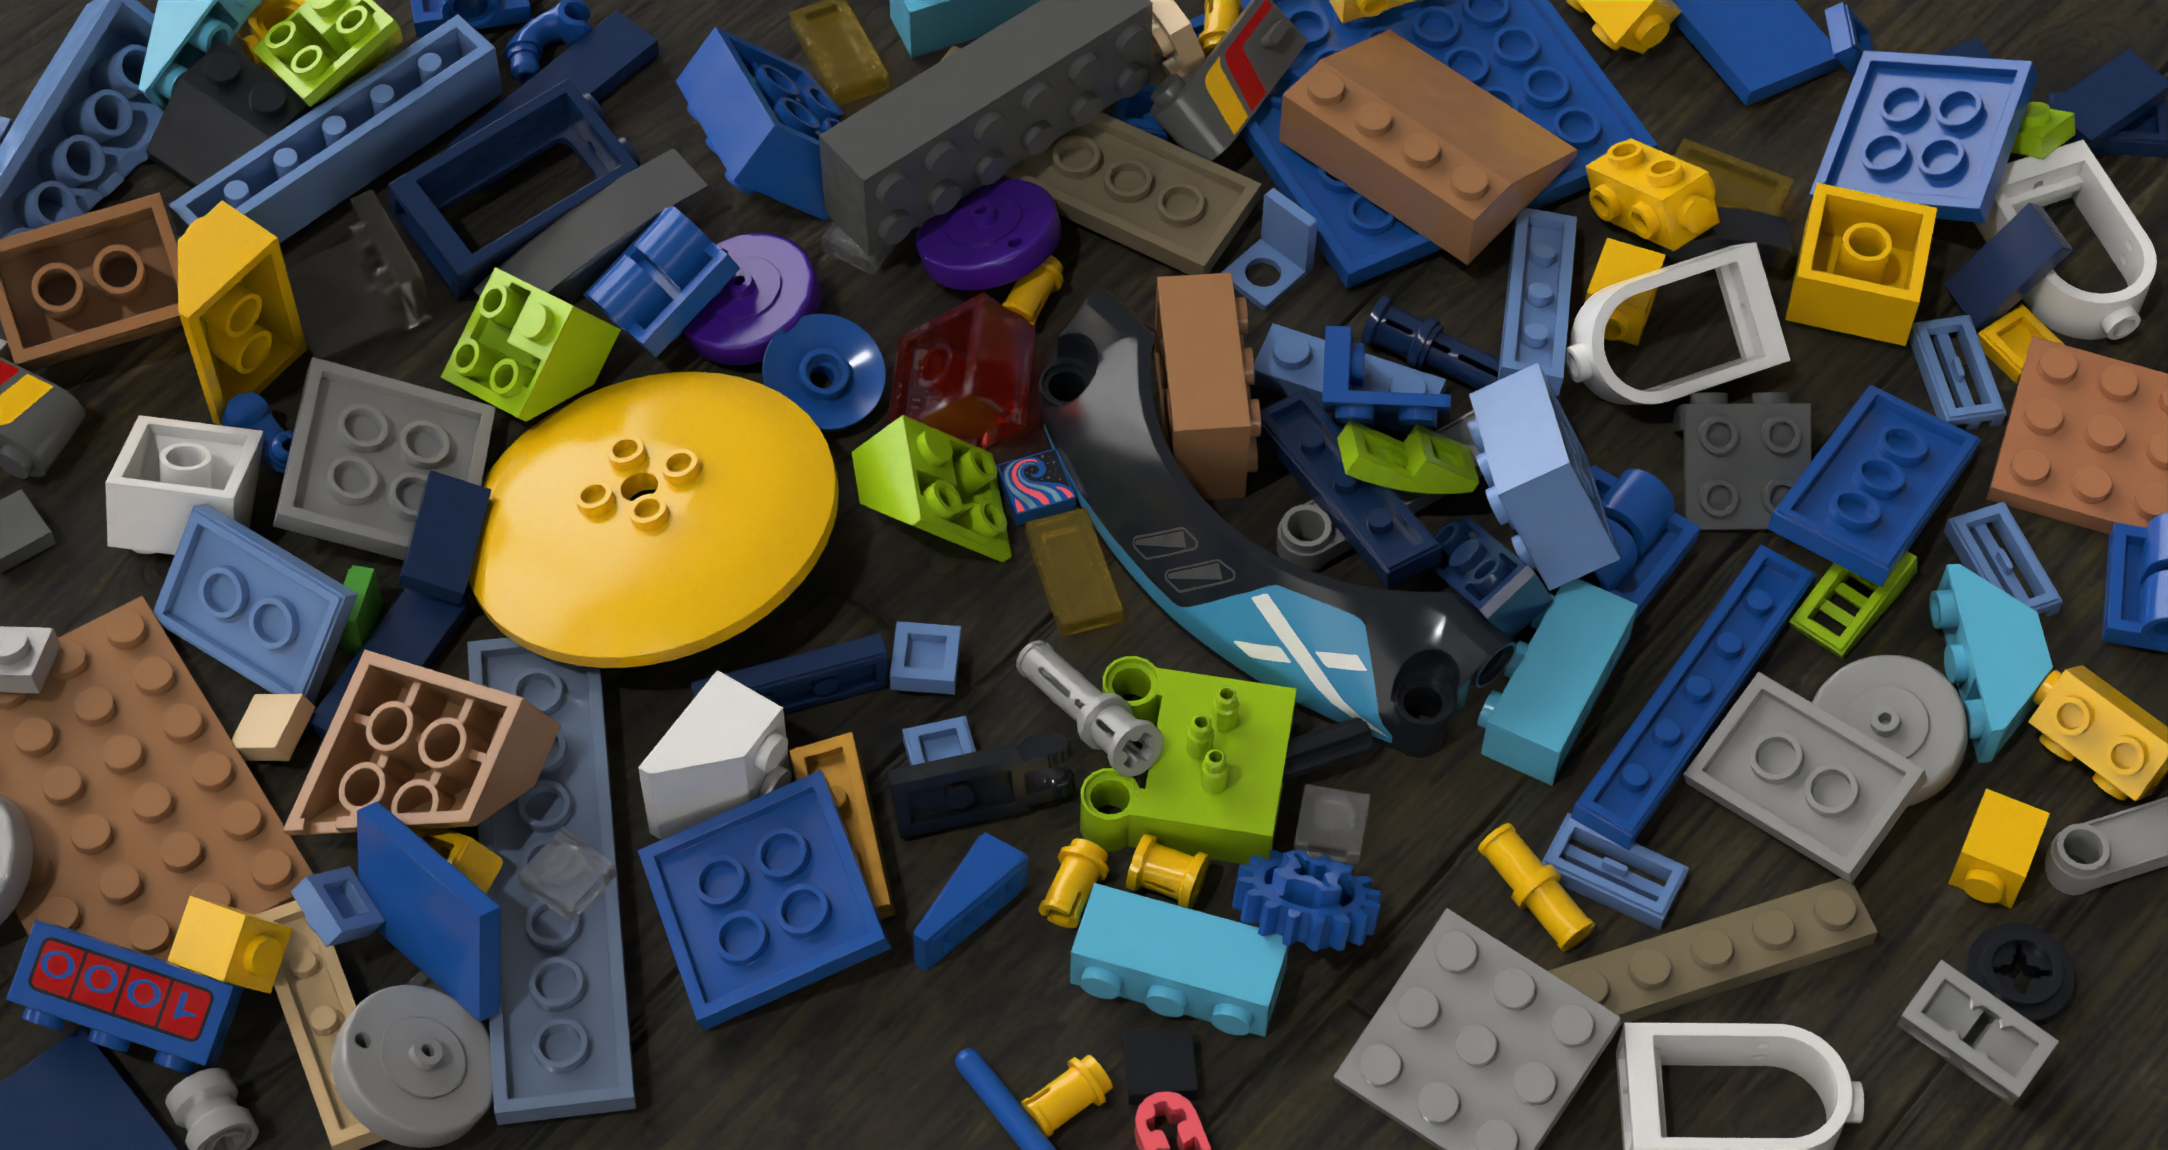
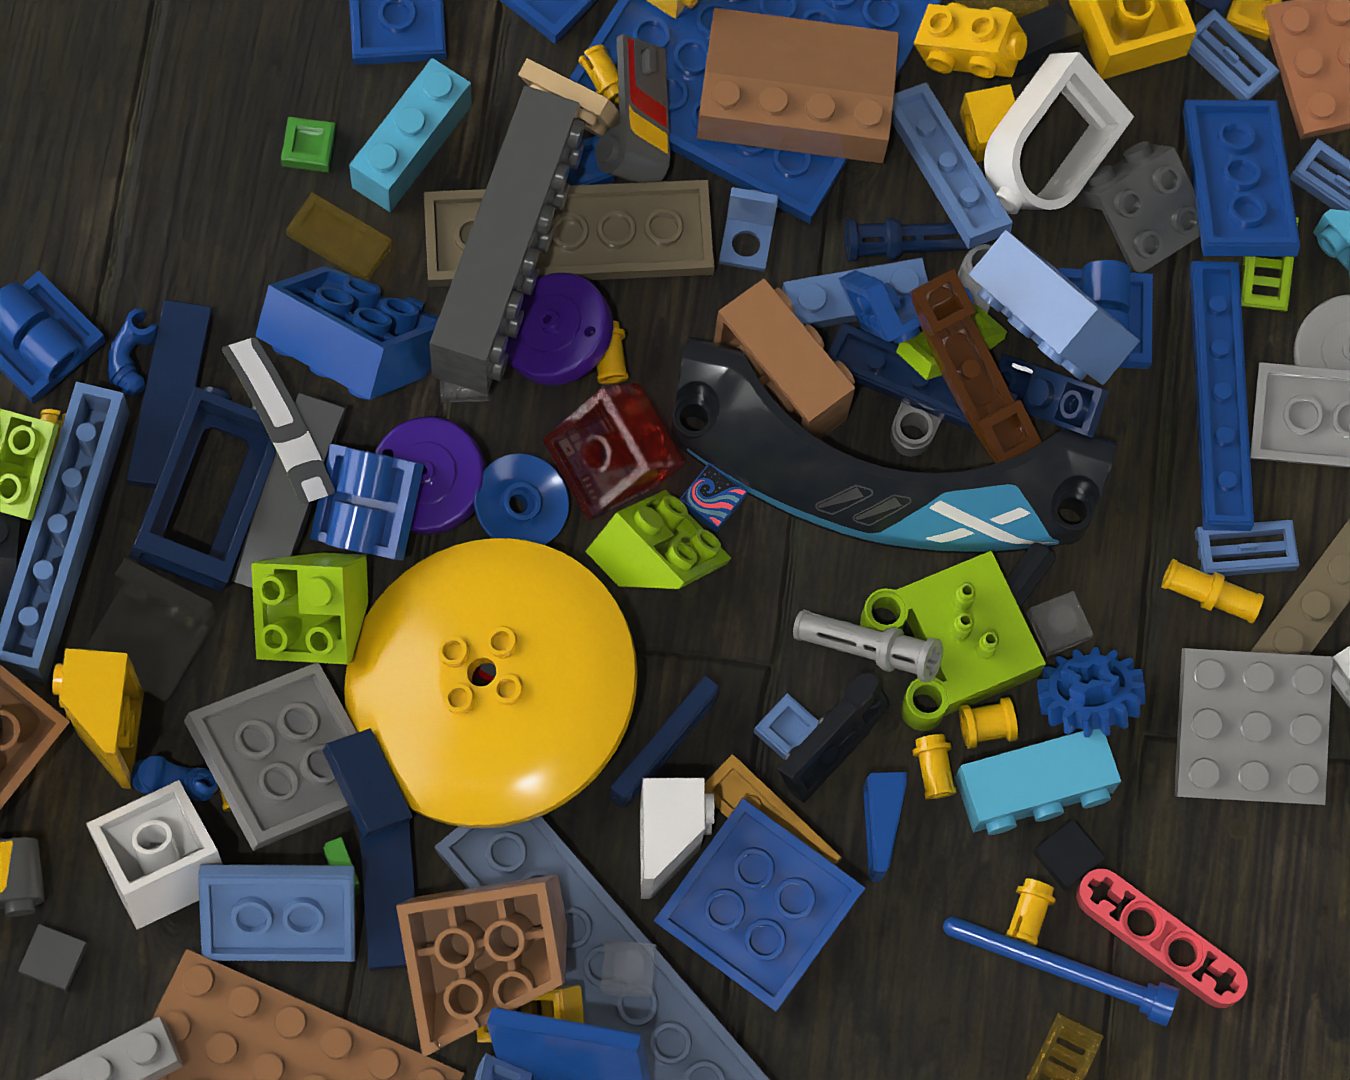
camera: 40 degrees left, 15 degrees up
tan tile [232,694,315,761] -> none
medium blue plate [890,621,961,695] -> none
clear yellow tile [1025,507,1123,637] -> none
medium azure brick [1477,578,1638,786] -> none
none -> sticker [222,337,335,504]
none -> reddish brown slope [910,269,1042,464]

